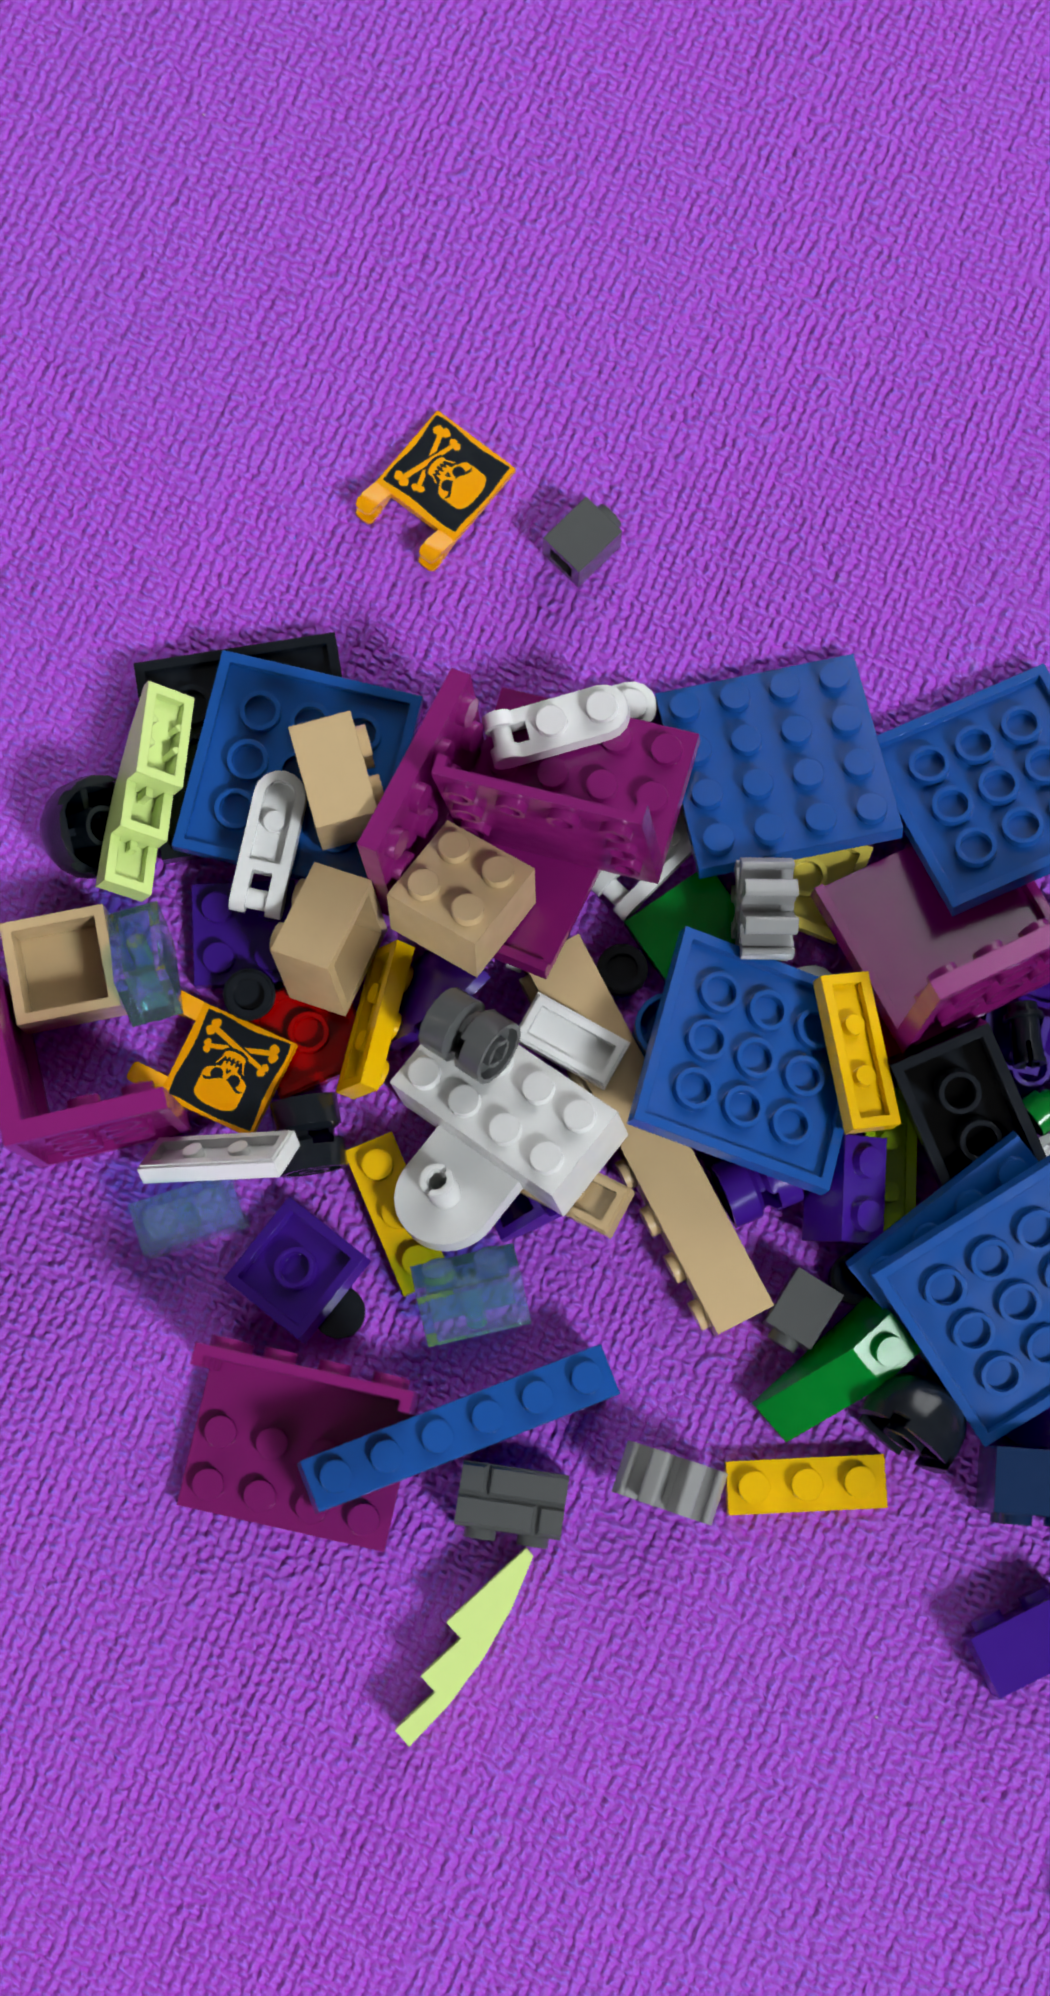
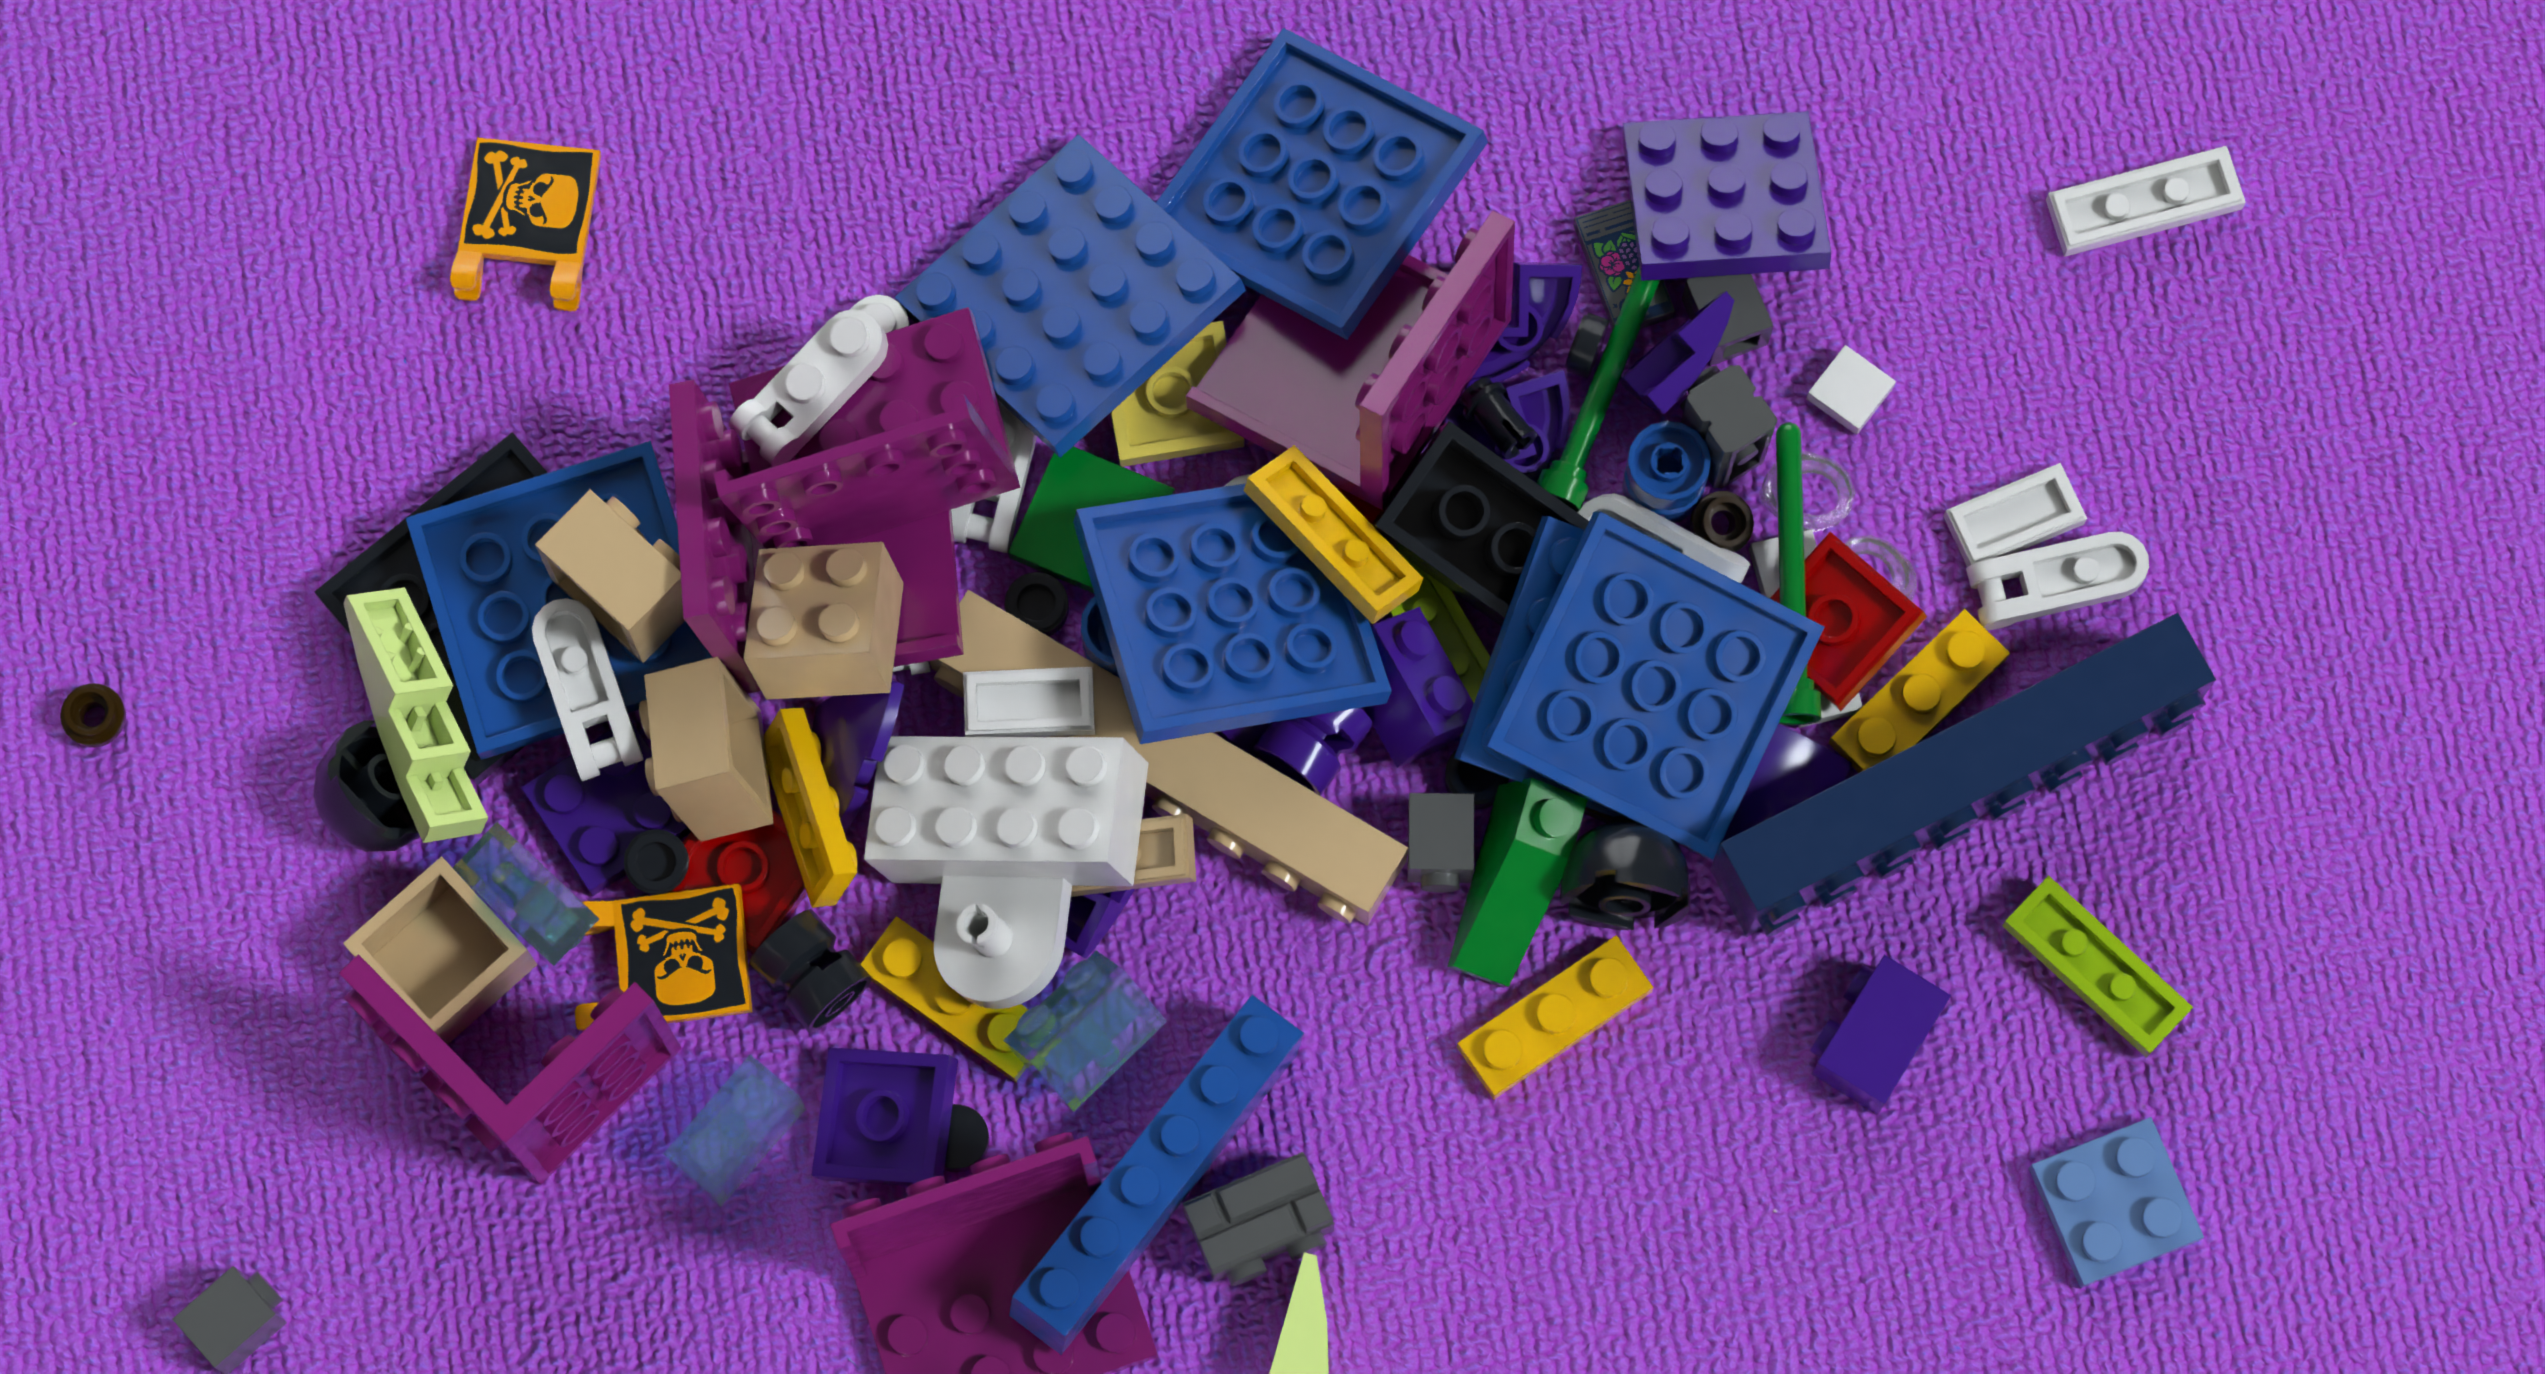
camera: 30 degrees left, 5 degrees down
white tile [137,1130,300,1184] -> none
dark grey wheel [419,987,521,1084] -> none
dark grey brick [543,497,622,587] -> none
light grey gear [612,1440,728,1526] -> none
light grey gear [731,857,799,961] -> none

